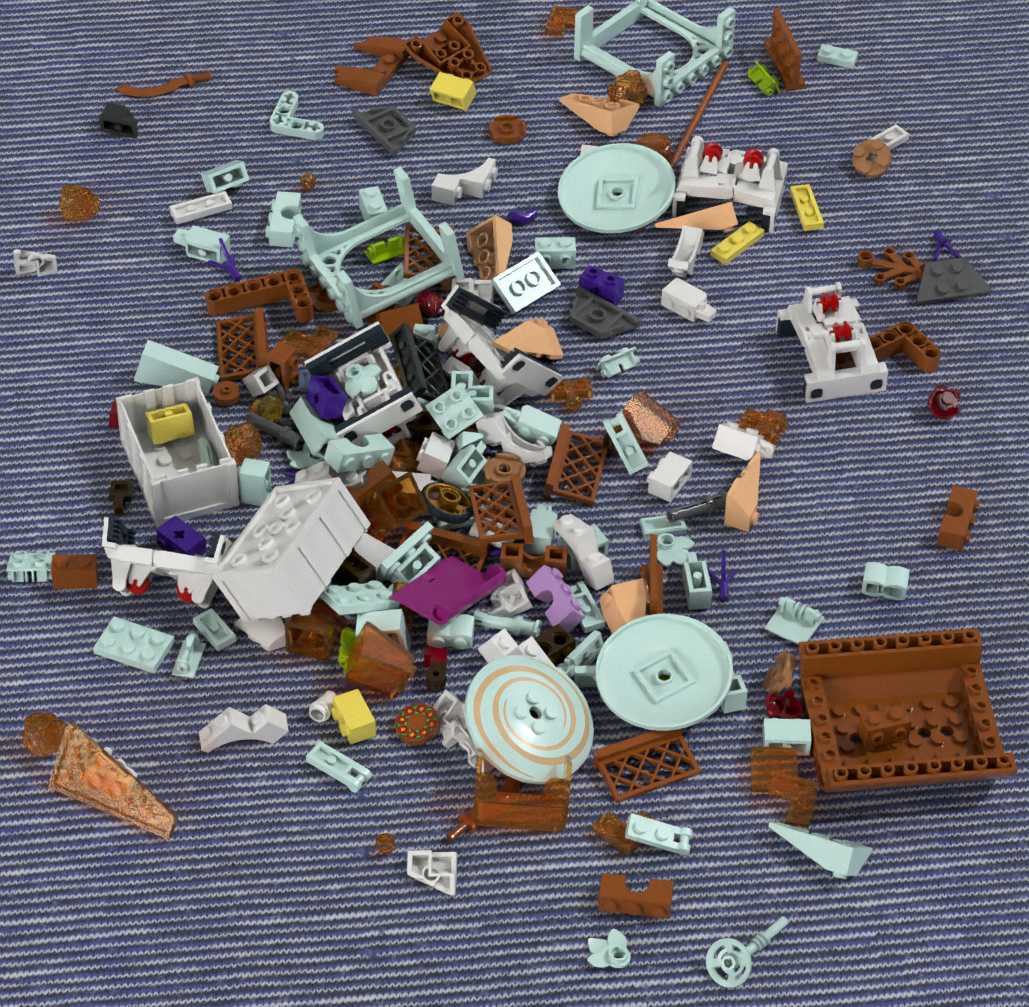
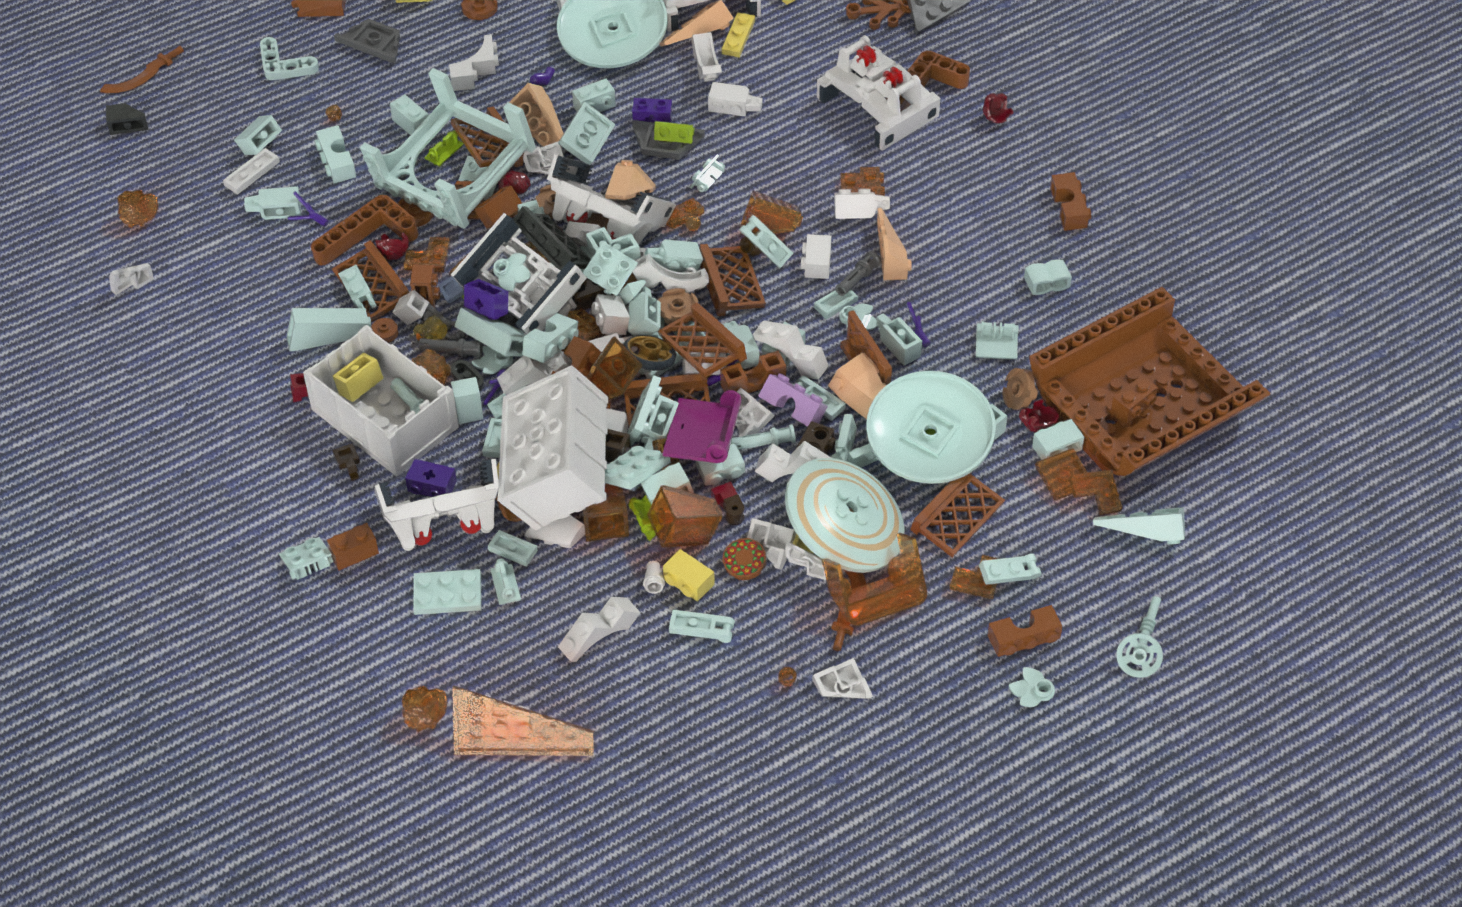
camera: 25 degrees left, 5 degrees up
none -> light aqua hinge [338,265,377,308]
none -> dark red hair [375,232,409,260]
none -> pearl dark grey plate [450,360,484,392]
none -> lime hinge [654,121,695,144]

